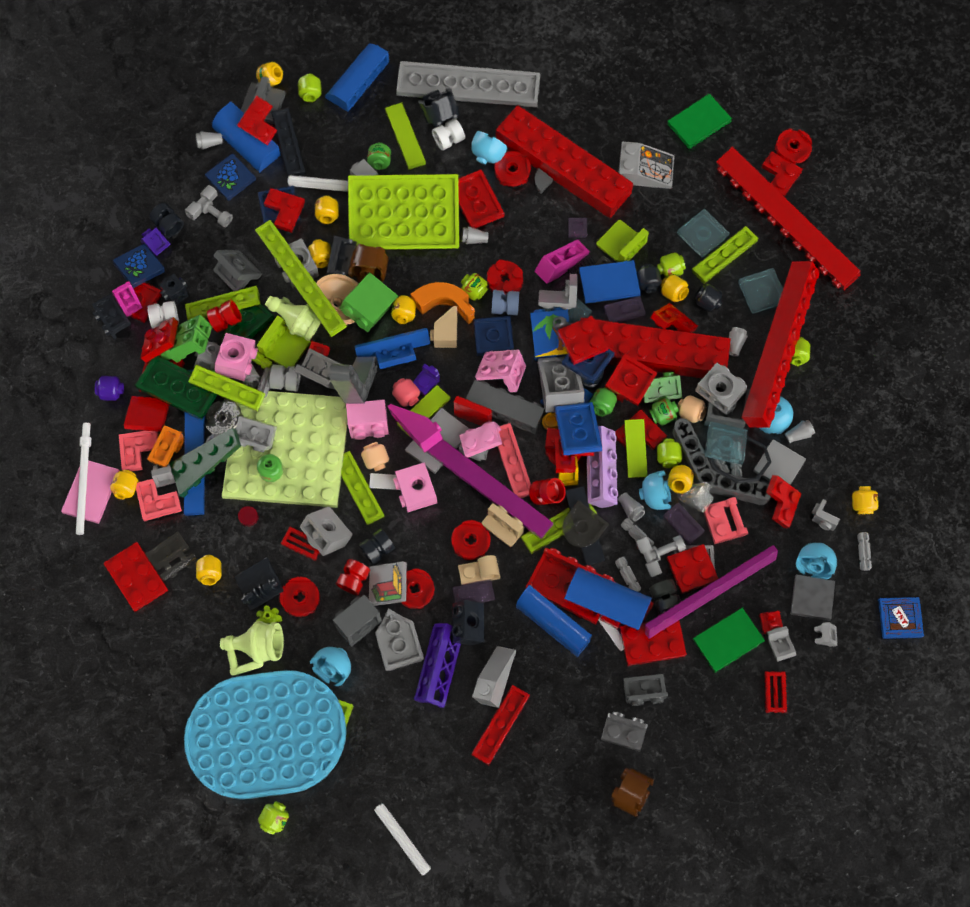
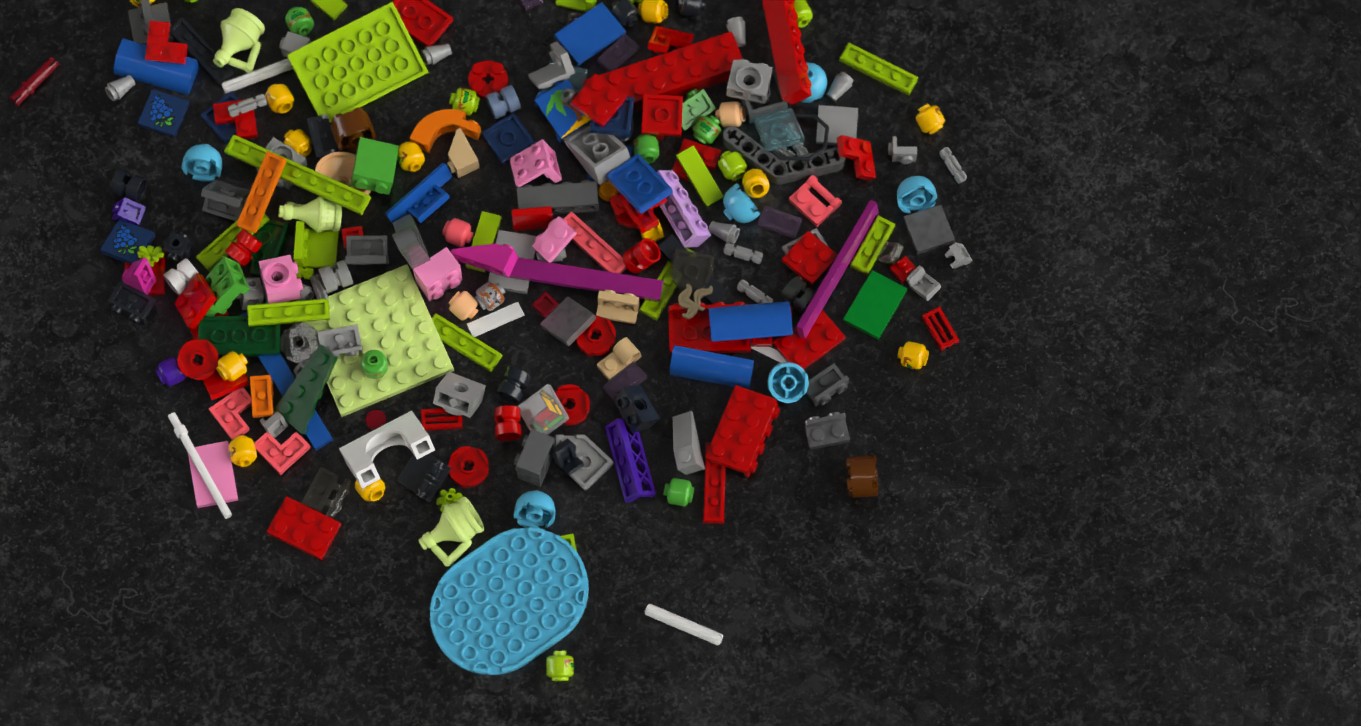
camera: 30 degrees left, 0 degrees up
light grey bar [185,185,233,227] -> none
bright pink brick [393,462,437,512] -> none
dark purple bracket [413,364,440,397] -> none
dark pink slope [535,240,590,284] -> none
light grey bar [635,535,686,577] -> none
clear slope [679,482,714,512] -> none
blue tile [878,597,924,639] -> none
none -> dark red pin [9,56,59,106]
none -> lime plant [137,245,164,267]
none -> red plate [177,339,219,380]
none -> medium azure cylinder [182,144,222,181]
none -> yellowish green piece [213,8,265,73]
none -> yellow head [216,351,248,382]
none -> light grey axle [228,94,267,117]
none -> orange plate [236,151,287,233]
none -> white arch [339,411,435,488]
none -> light grey head [474,281,506,311]
none -> dark red tile [531,291,560,319]
none -> flat silver tile [540,297,597,346]
none -> black bracket [551,438,584,476]
none -> bright green head [663,478,695,507]
none -> dark tan piece [678,284,713,319]
none -> red bracket [705,385,780,477]
none -> medium azure cylinder [767,362,809,403]
none -> lime tile [839,43,918,96]
none -> lime tile [850,216,895,276]
none -> clear smoke plate [877,242,904,264]
none -> yellow head [898,341,929,369]

